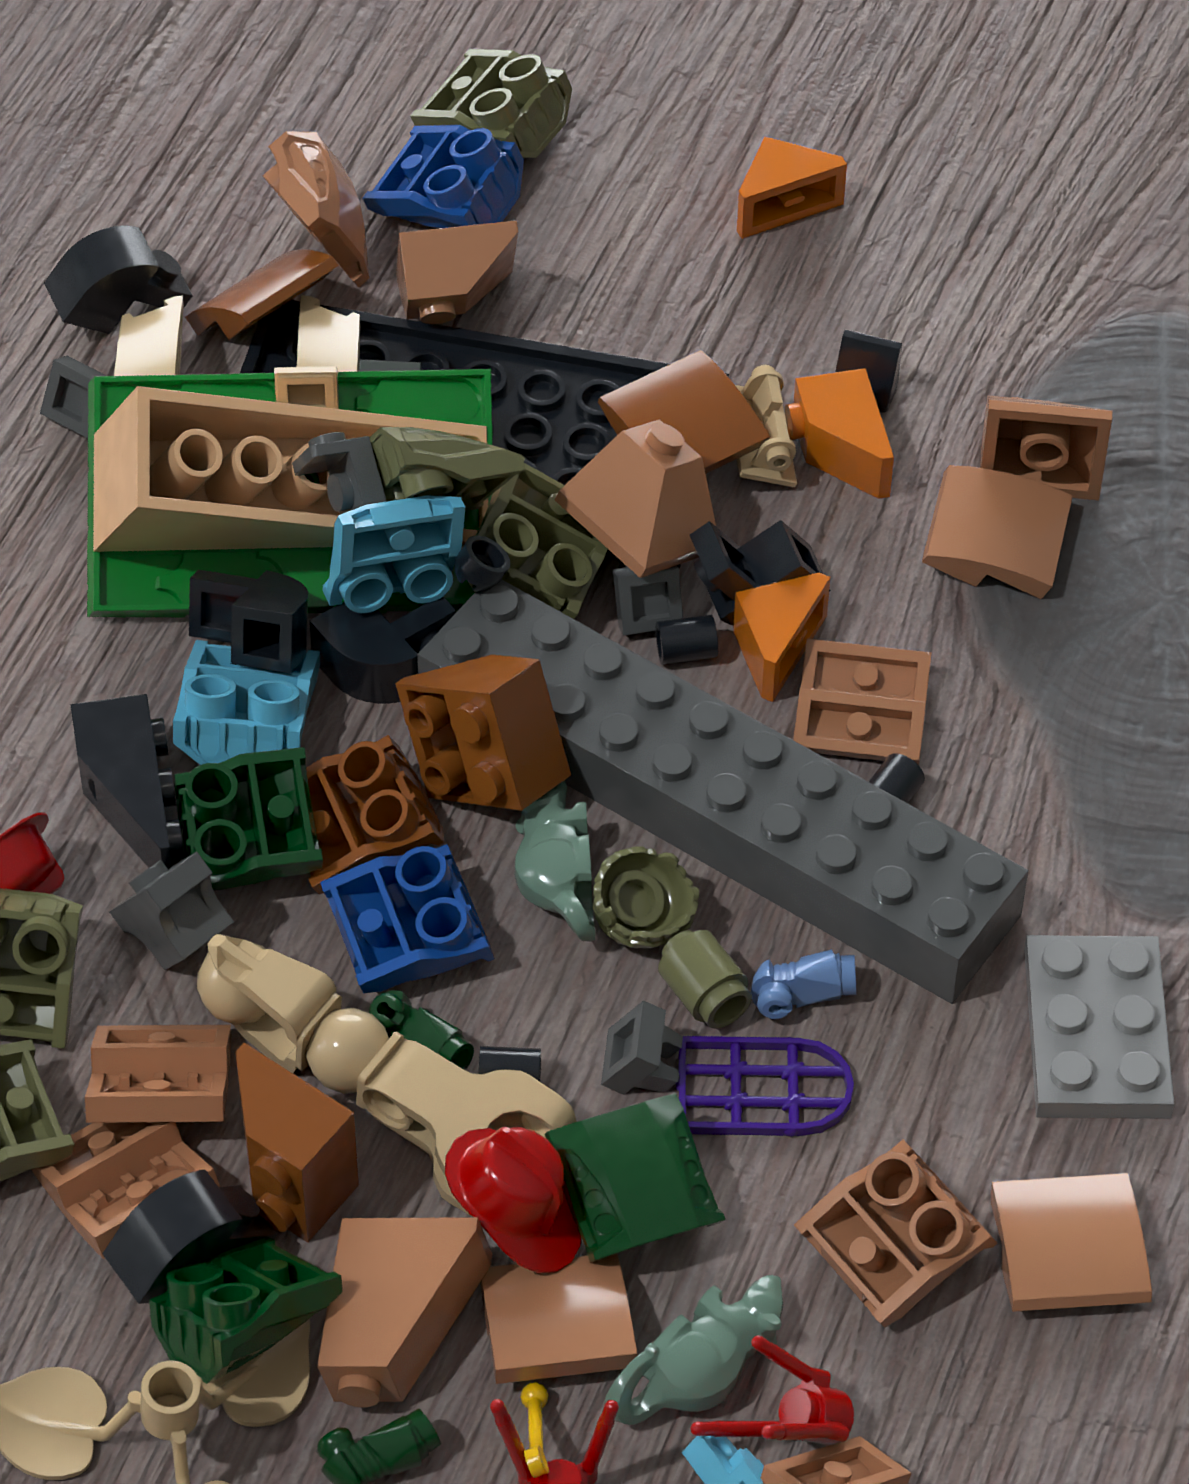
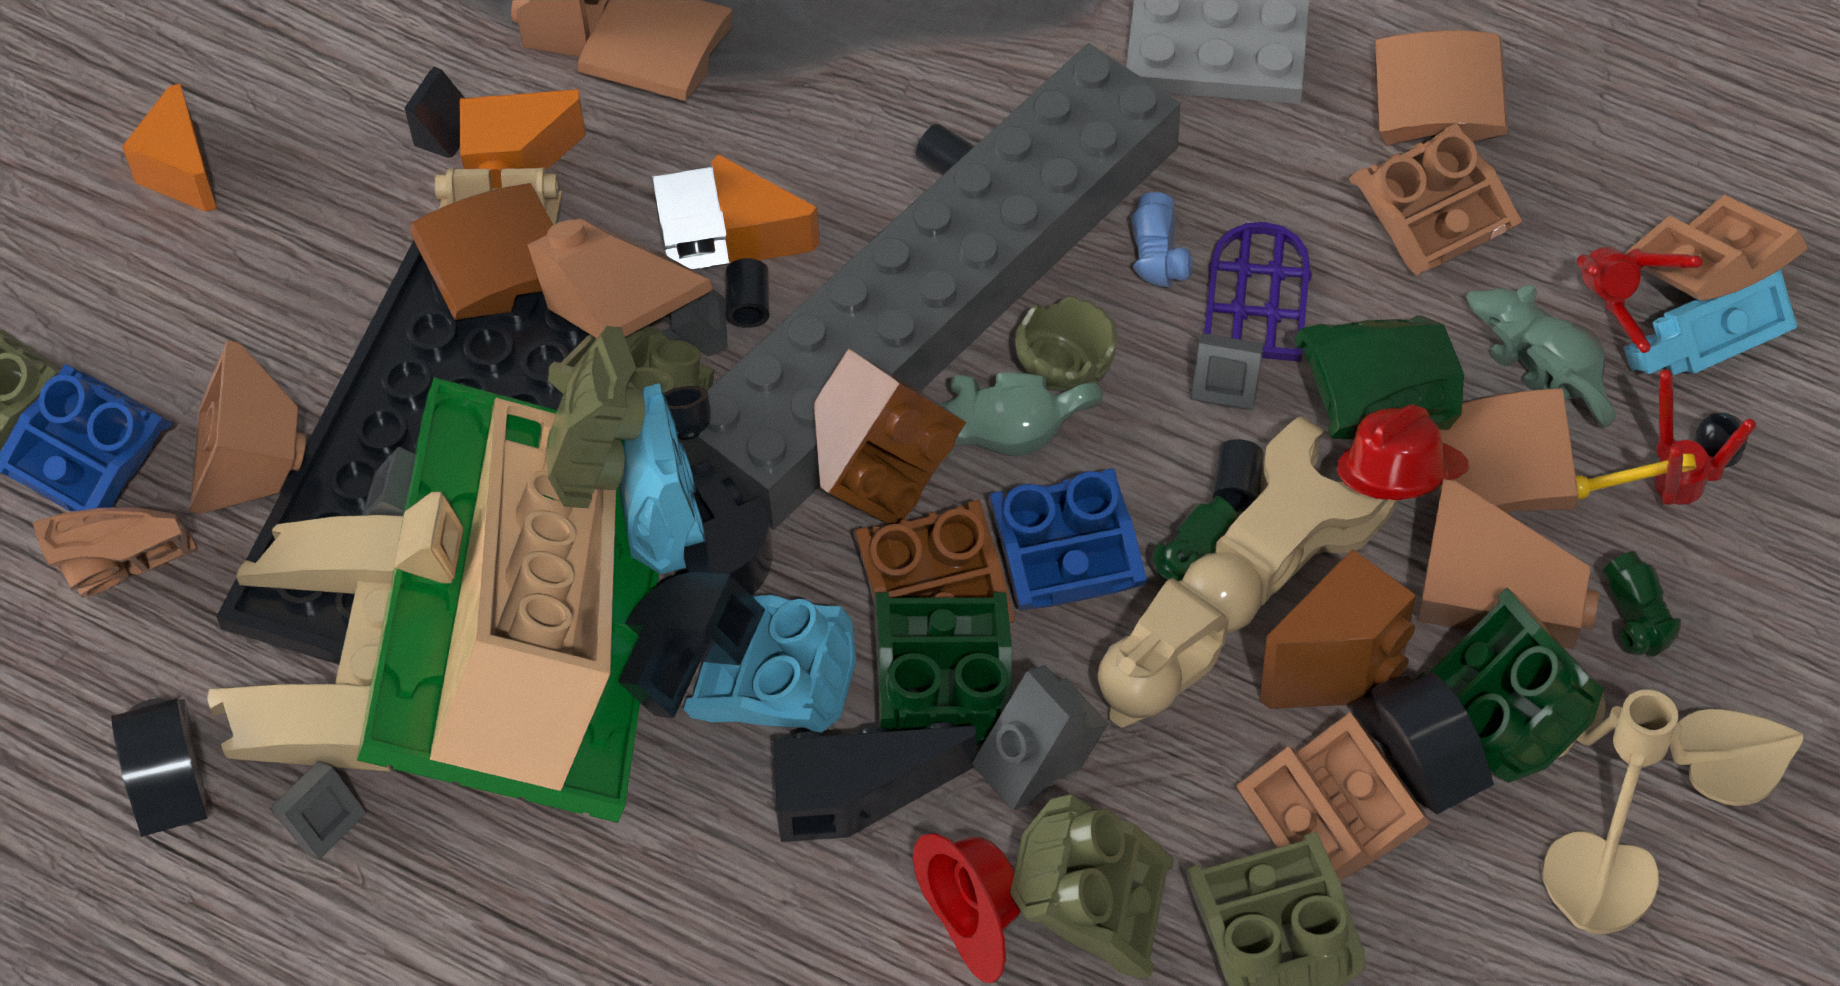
camera: 80 degrees left, 5 degrees up
nougat slope [85,1025,231,1123] -> none
dark orange slope [185,249,339,340] -> none
dark grey bracket [292,432,387,515] -> none
olive brick [658,930,752,1029] -> none
nougat slope [793,638,932,765] -> none

